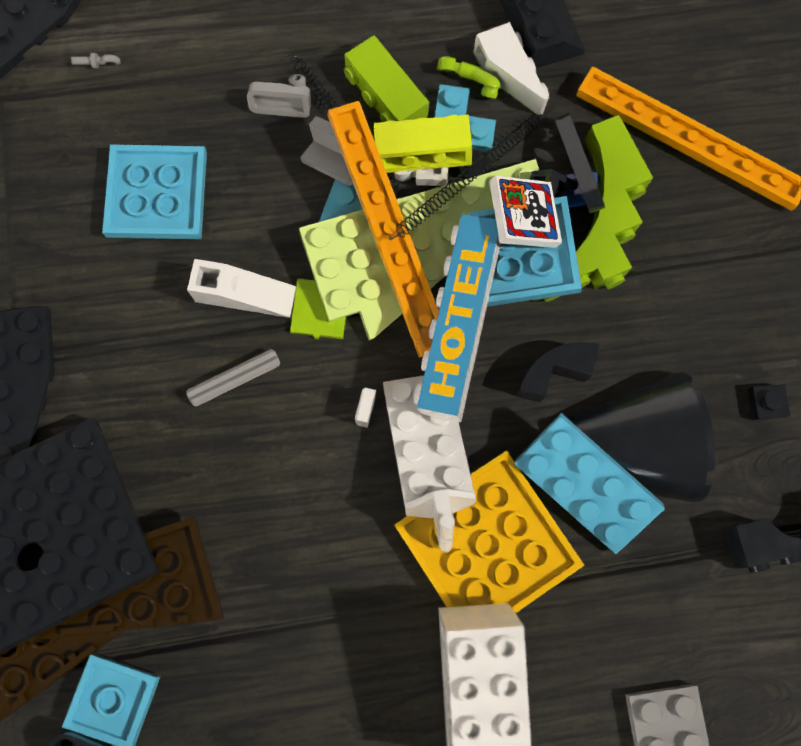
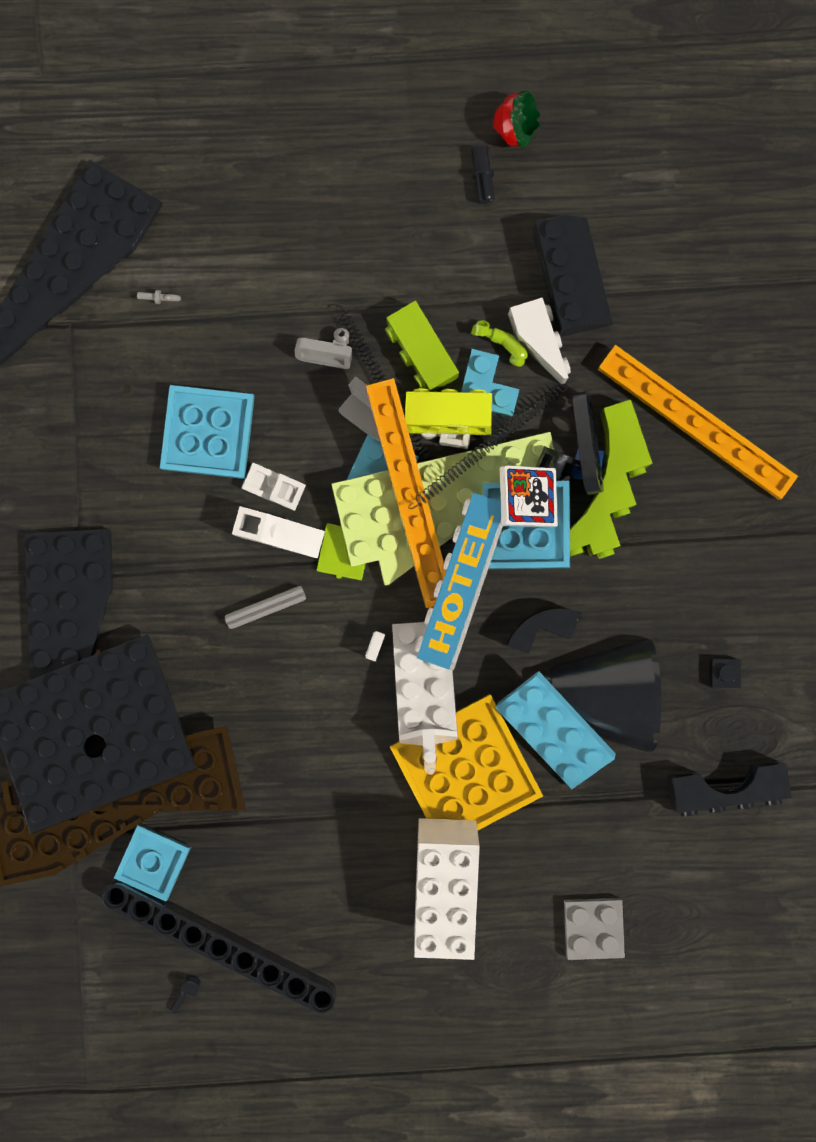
camera: 10 degrees right, 10 degrees up
none -> white slope [241,463,306,511]

